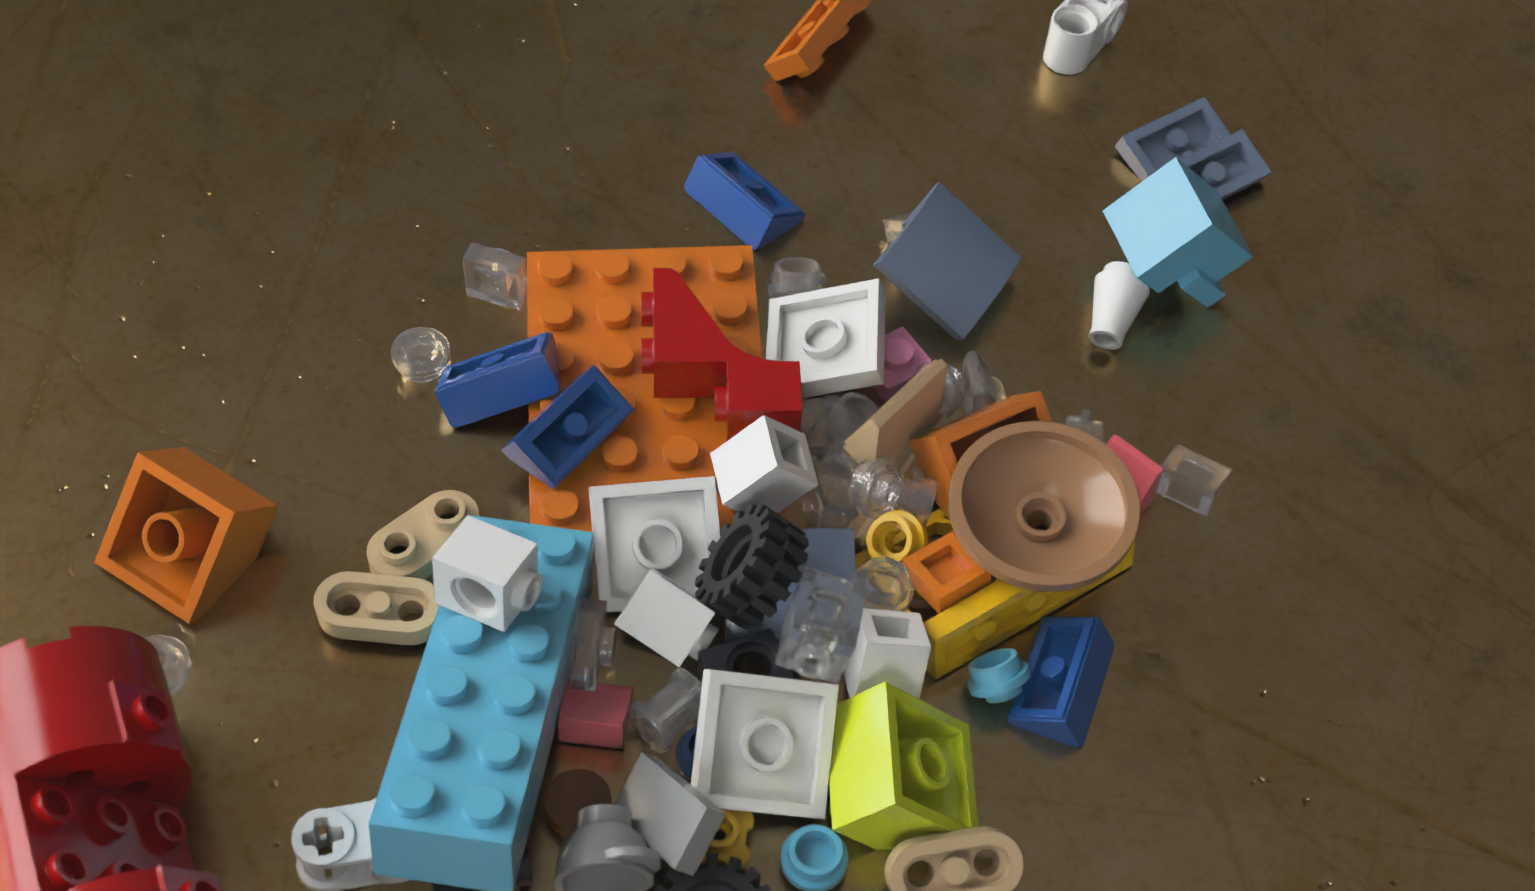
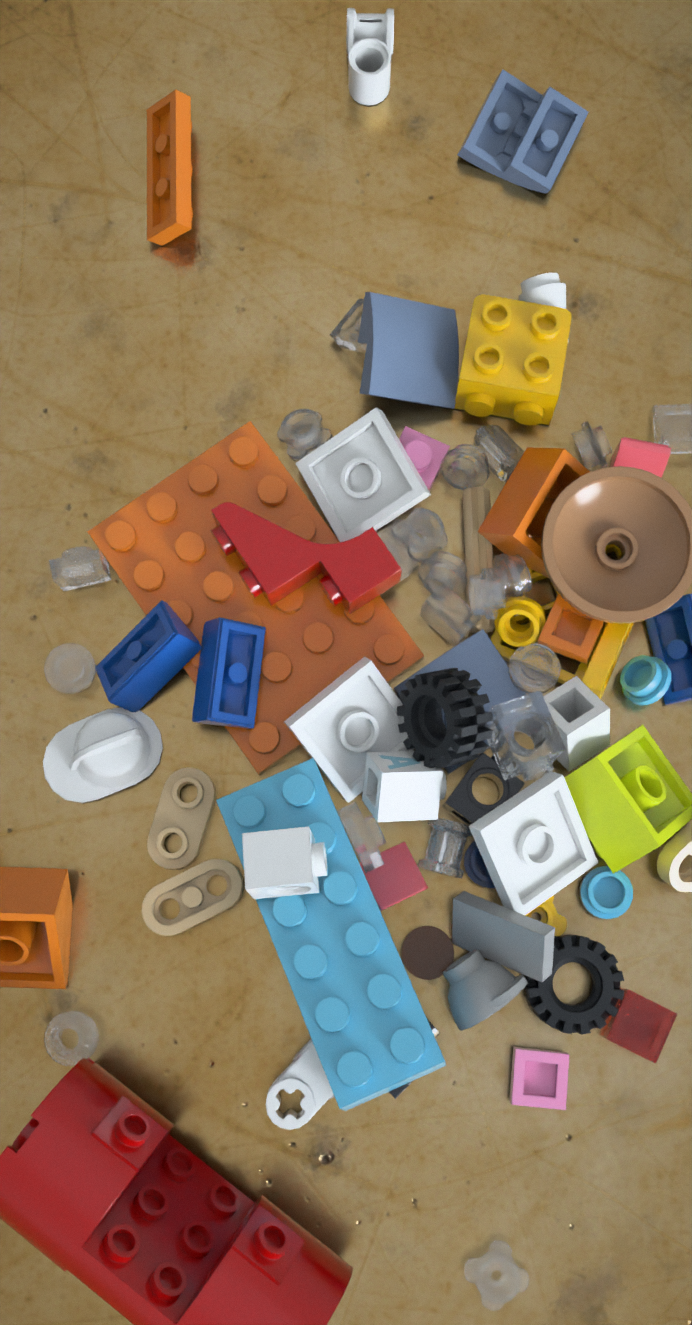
camera: 25 degrees left, 25 degrees up
blue slope [684,152,806,250] -> none
white brick [710,415,819,513] -> none
tan slope [843,358,947,478] -> none
medium azure plate [1103,157,1254,308] -> none
none -> white piece [43,707,163,803]
none -> yellow bracket [455,294,572,425]

